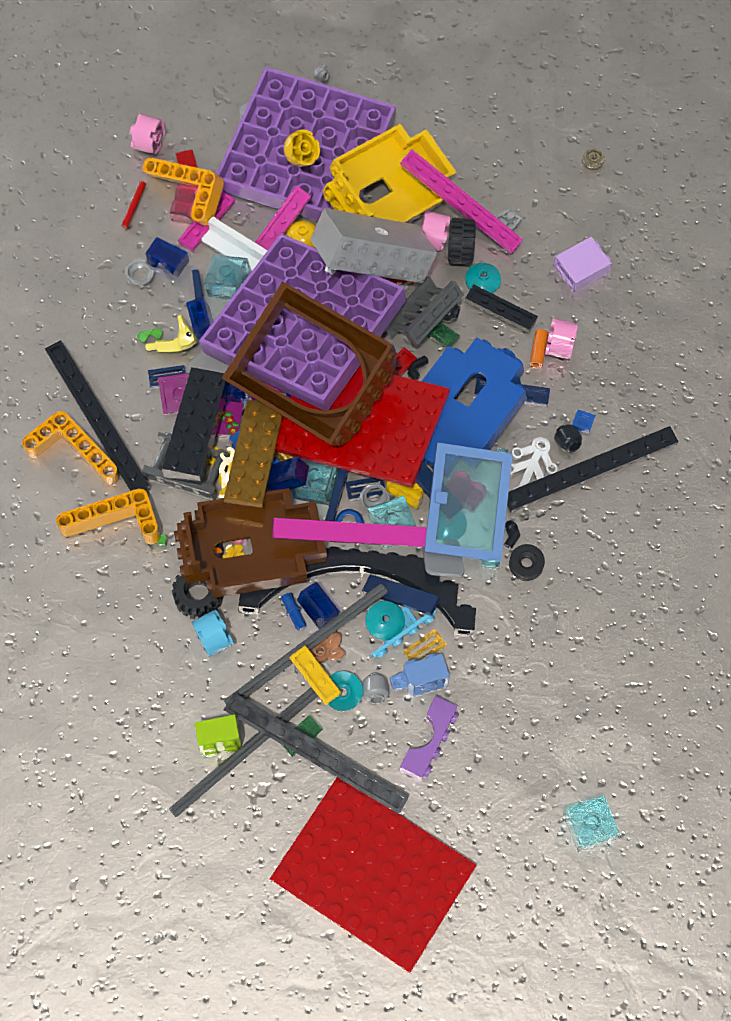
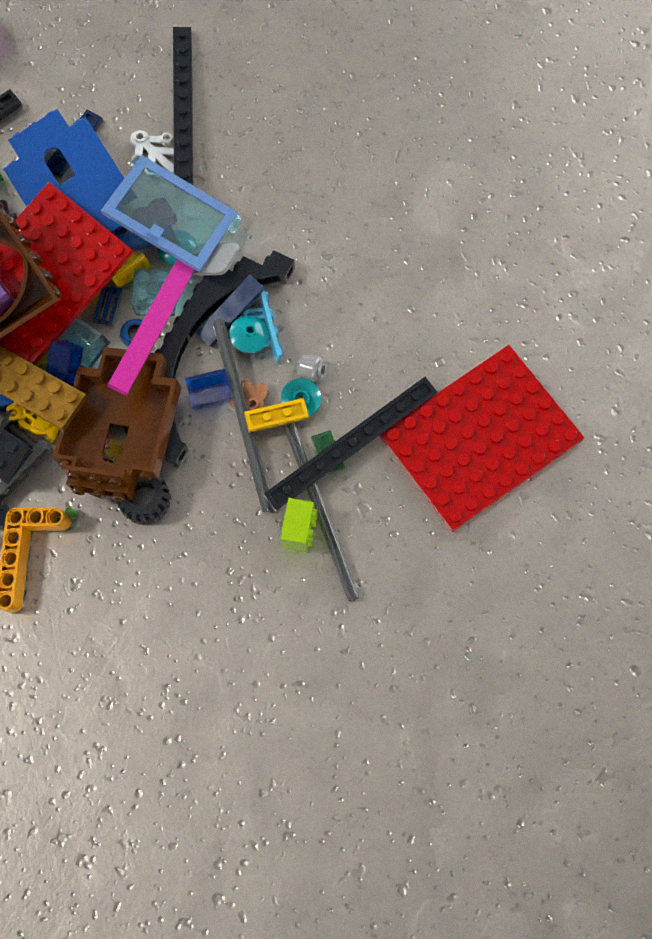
camera: 65 degrees left, 5 degrees up
medium azure brick [192,610,234,657] -> none
blue axle [281,592,306,631] -> none
dark blue tile [325,469,349,522] -> none
light grey piece [360,484,390,512] -> none
medium blue hinge [390,653,450,697] -> none
medium lavender arch [400,696,459,782] -> none
clear yellow tile [403,629,447,661] -> none
black arm [503,520,520,550] -> none
black tyre [509,544,545,581] -> none
orange piece [529,329,549,368] -> none
bright pink brick [545,318,578,359] -> none
black head [554,424,582,452] -> none
clear light blue brick [563,796,620,853] -> none
blue plate [572,409,596,434] -> none

